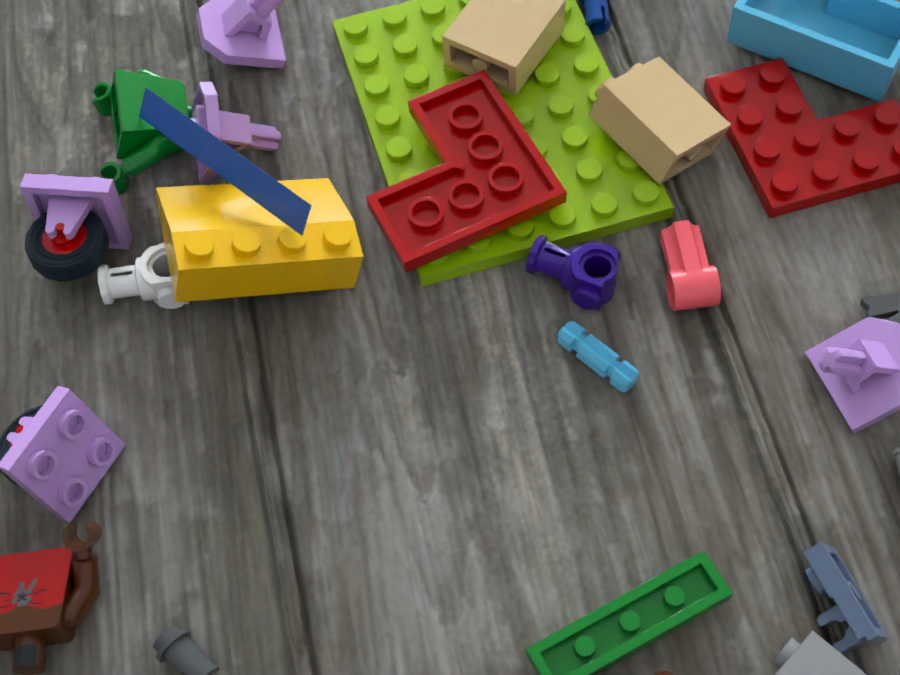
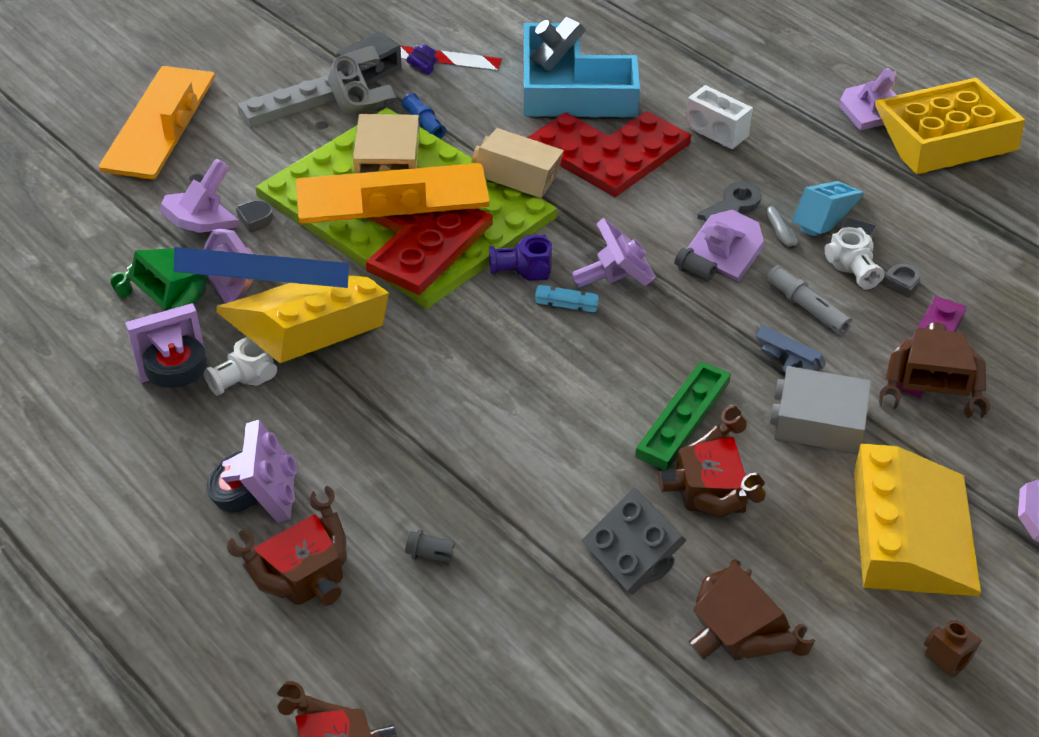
camera: 35 degrees left, 15 degrees down
coral piece [660,220,721,311] -> none
none -> tile [236,200,273,232]
none -> light orange bracket [296,163,490,223]
none -> lavender piece [572,218,656,287]
none -> dark grey pin [674,247,718,281]

